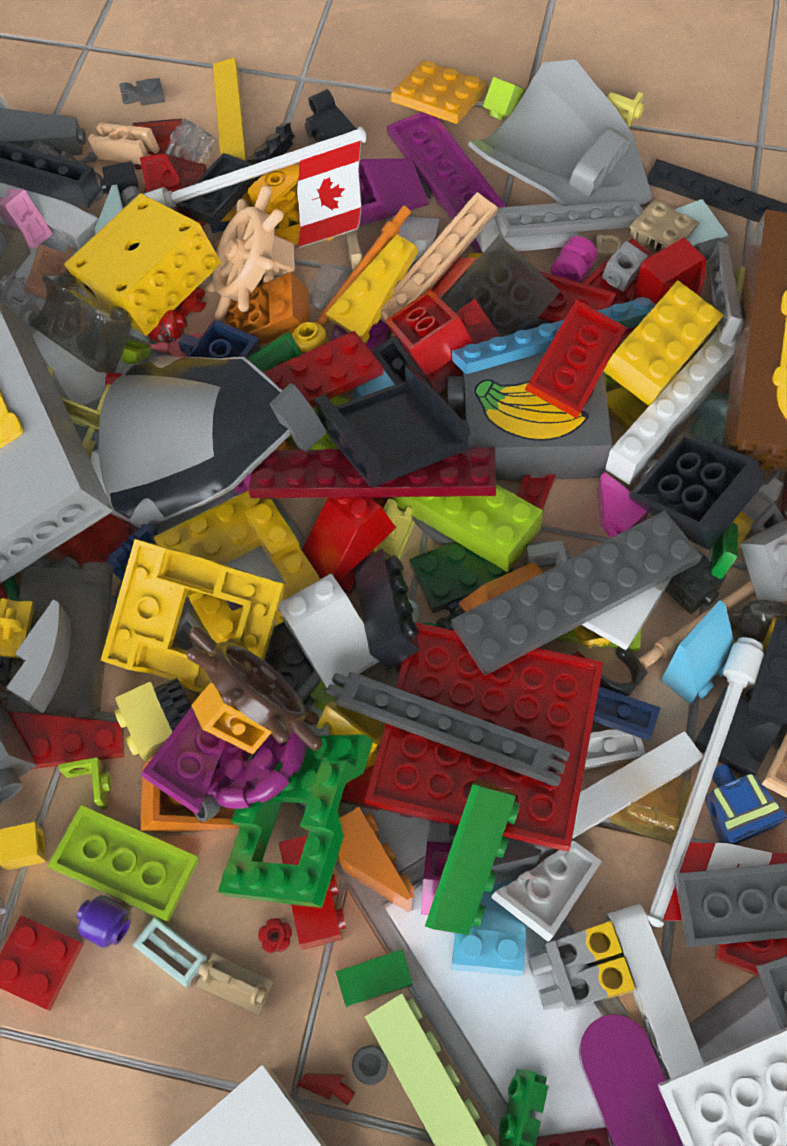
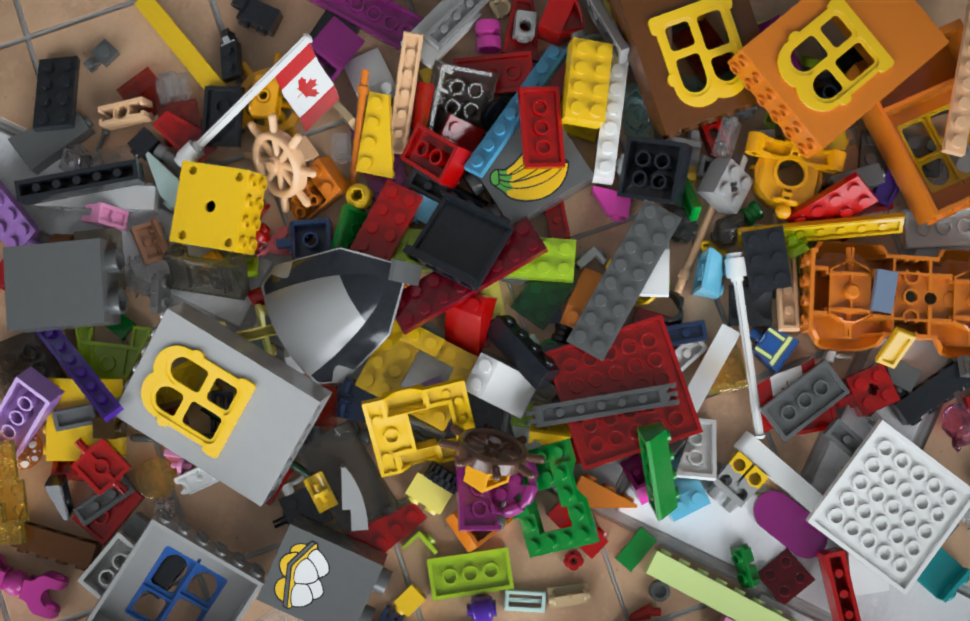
camera: 30 degrees left, 20 degrees up
none -> black plate [32,56,80,132]

